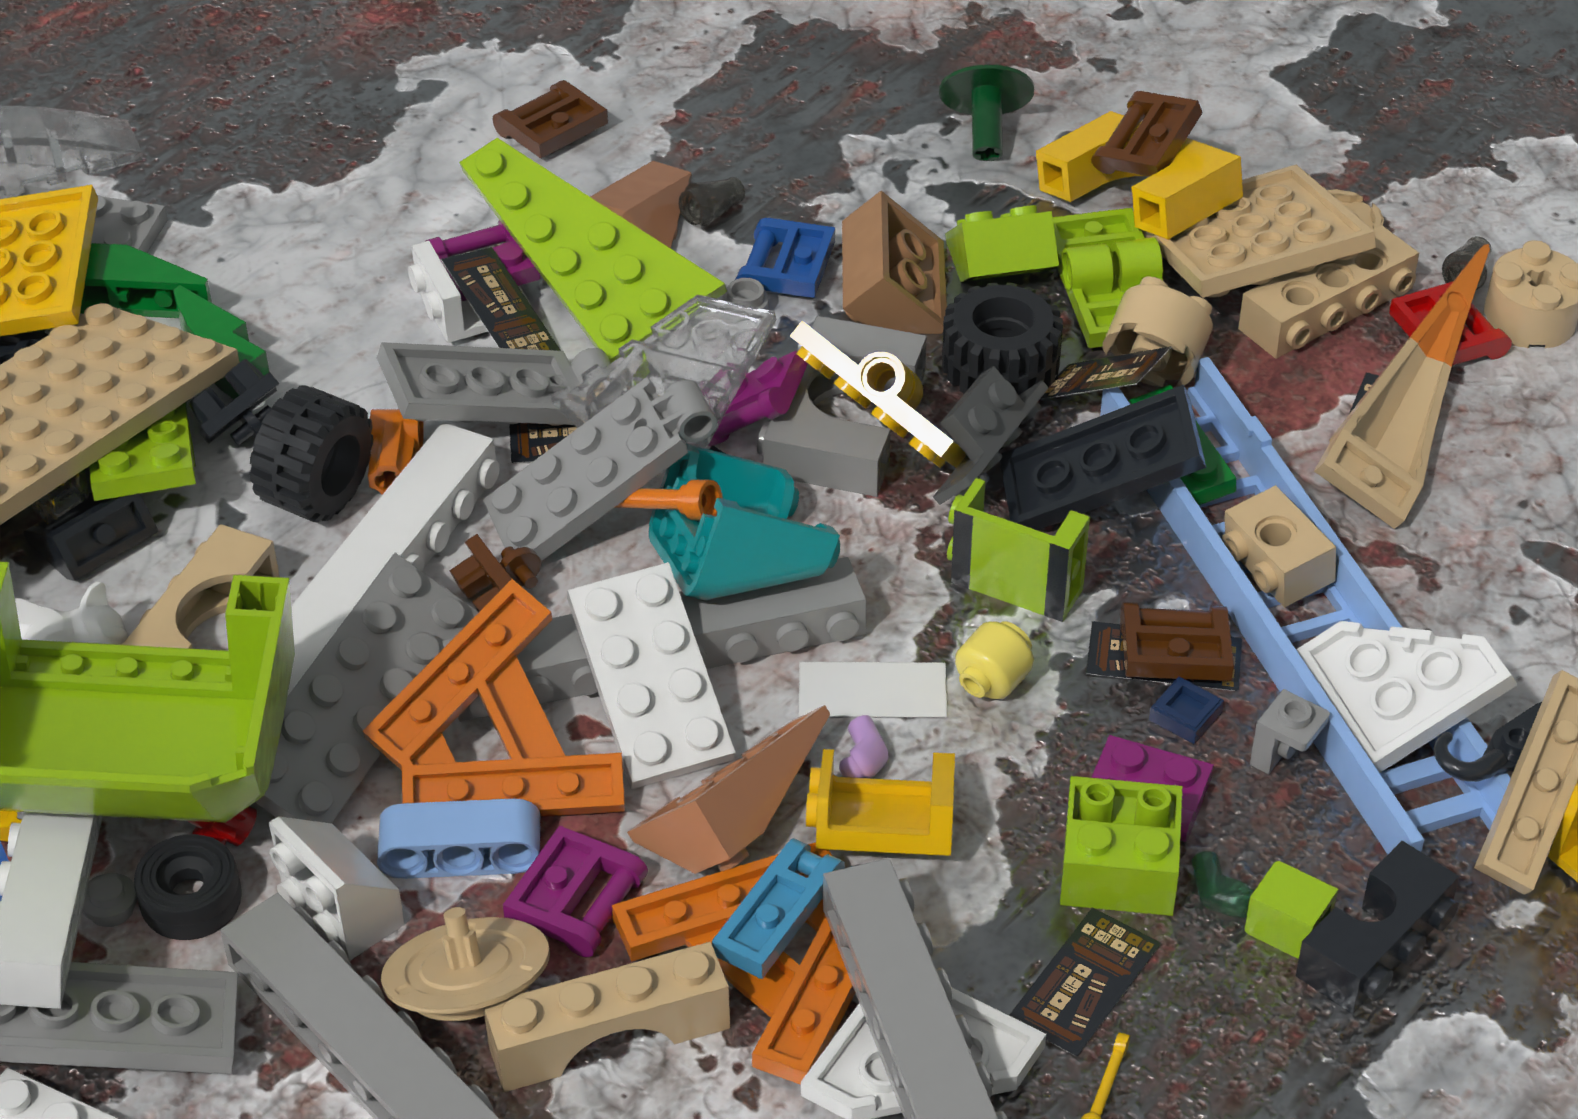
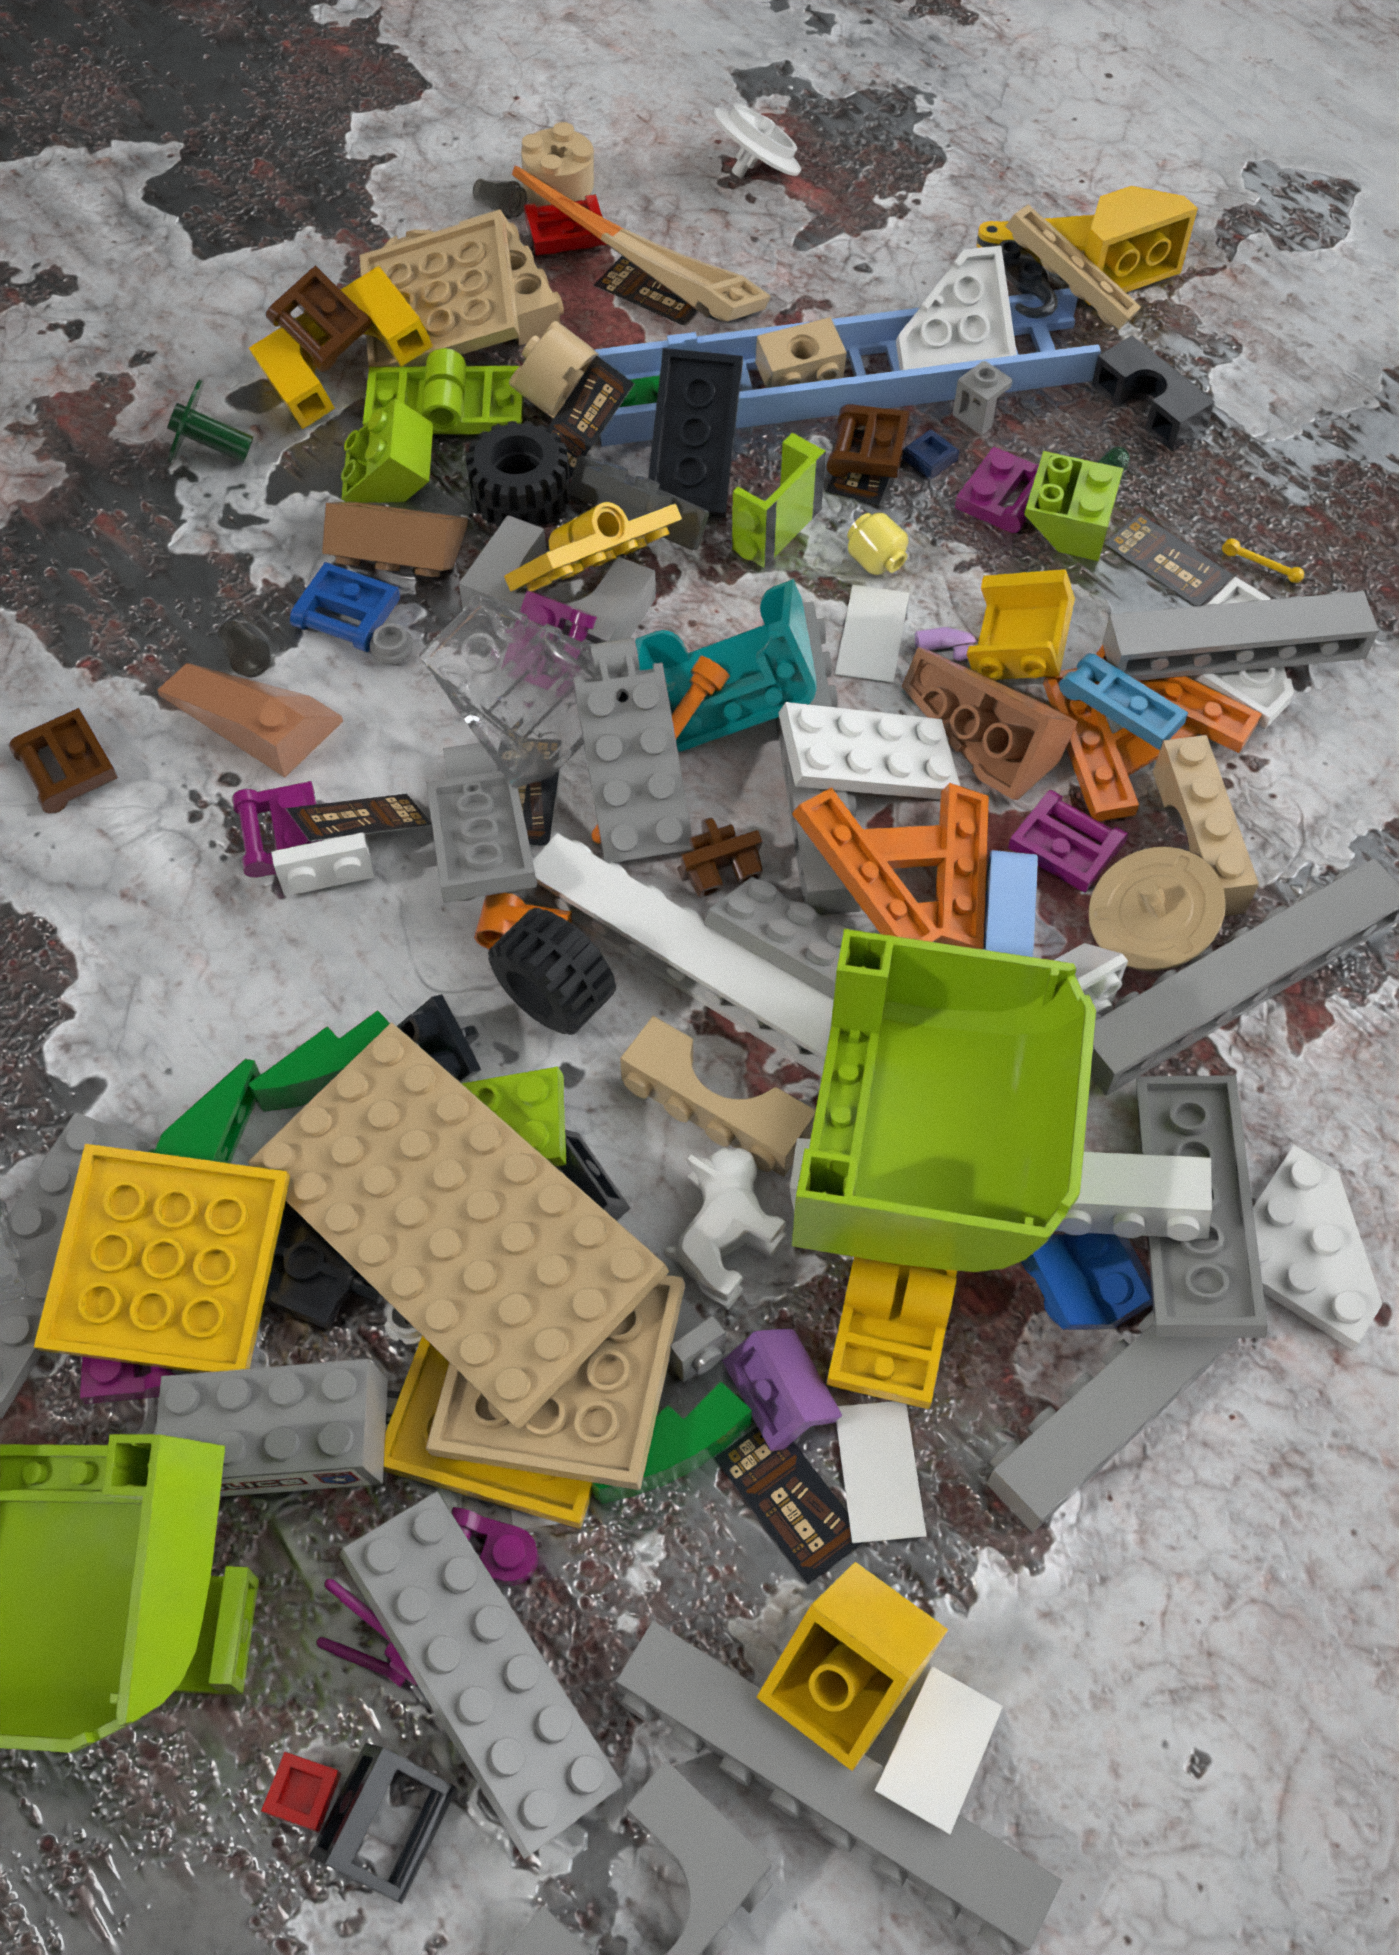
camera: 80 degrees left, 15 degrees up
lime wing [459,138,727,367] -> none
lime panel [1245,861,1338,959] -> none

